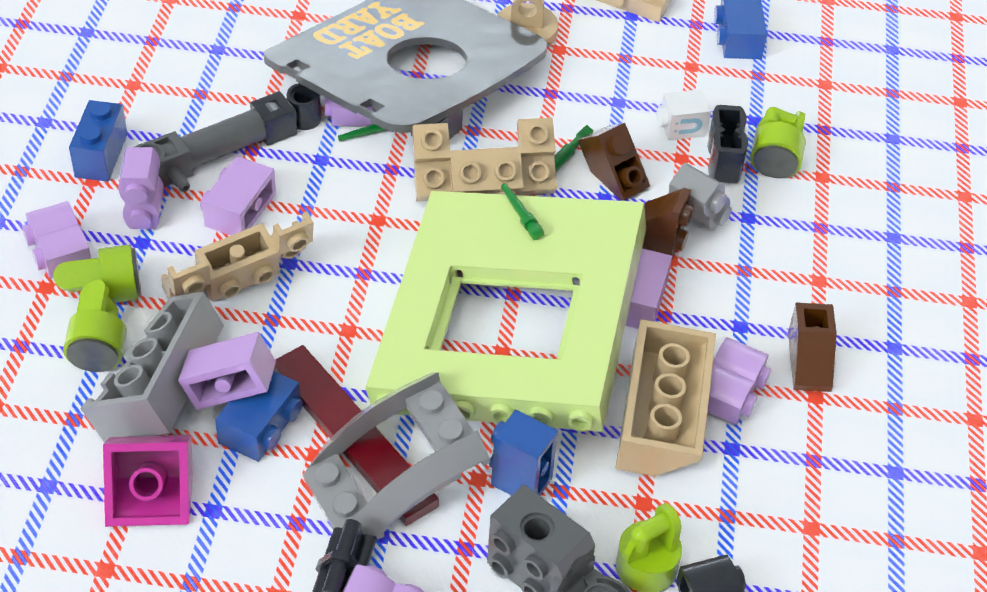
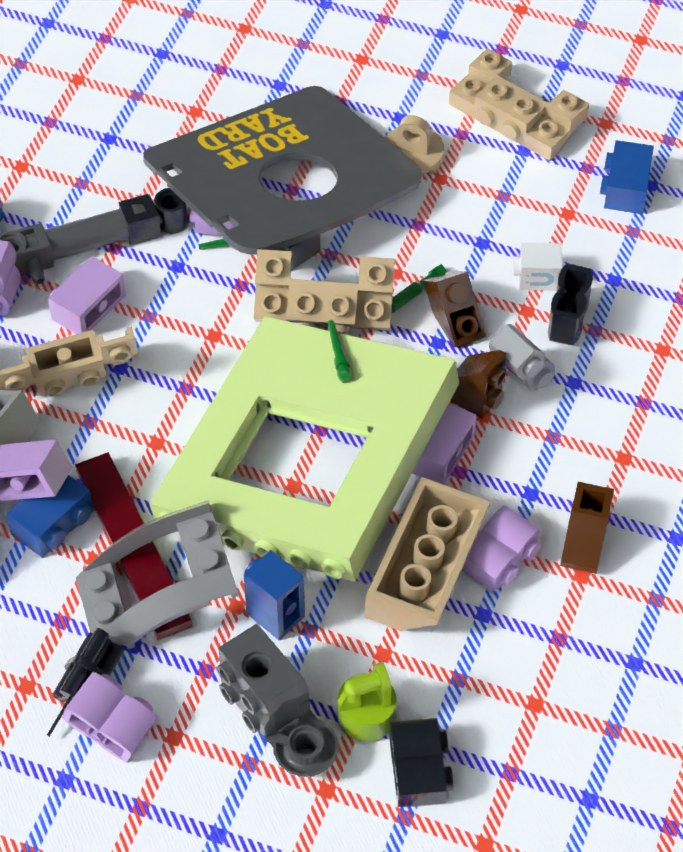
camera: 15 degrees right, 5 degrees up
lime piece [750,106,806,178] -> none

